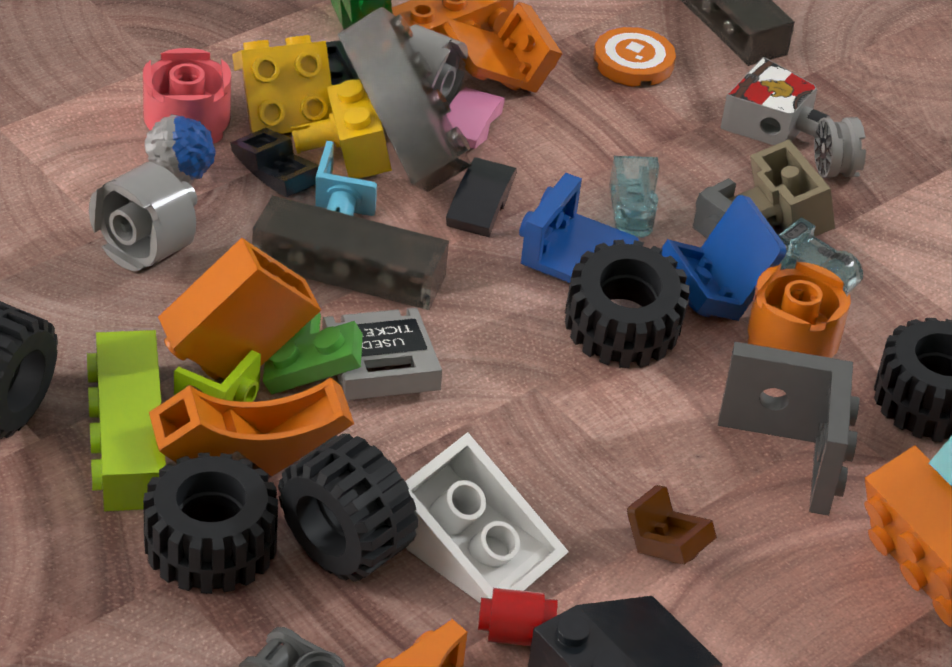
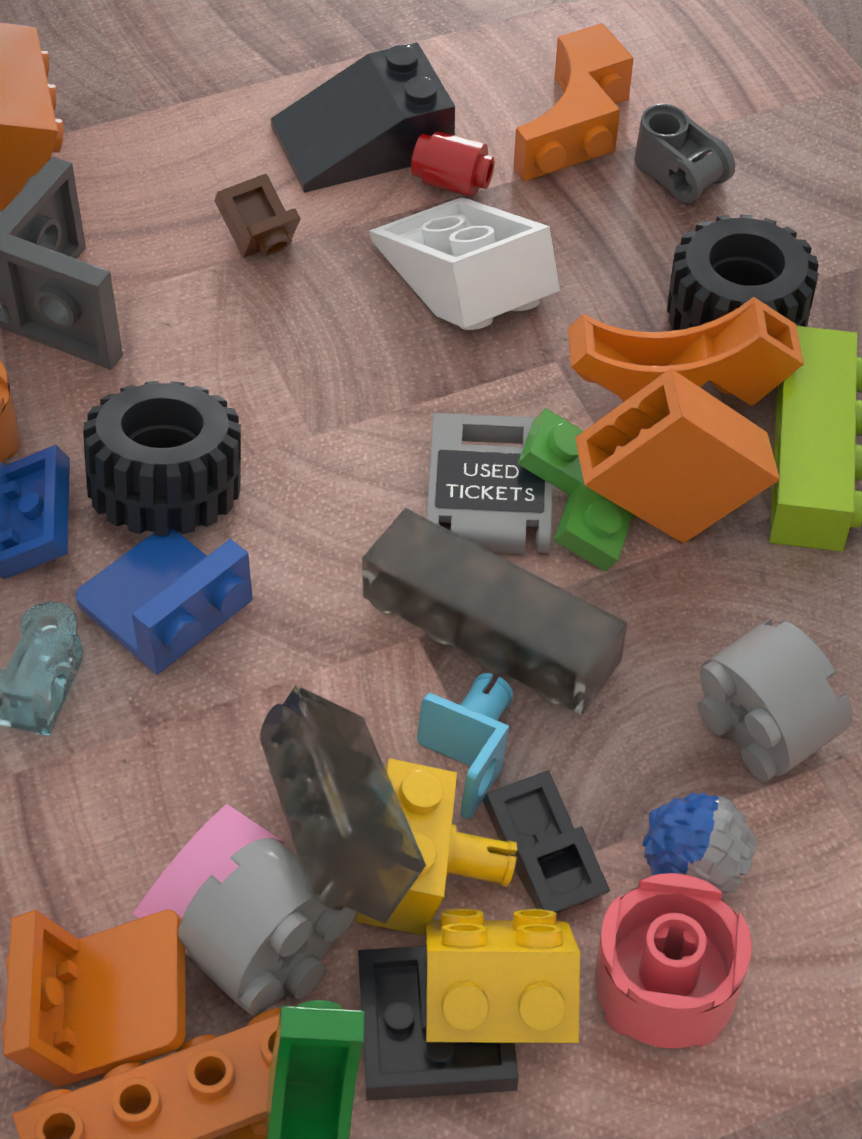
camera: 160 degrees left, 10 degrees up
black tyre [278,433,418,582] -> none
black slope [446,157,517,237] -> none

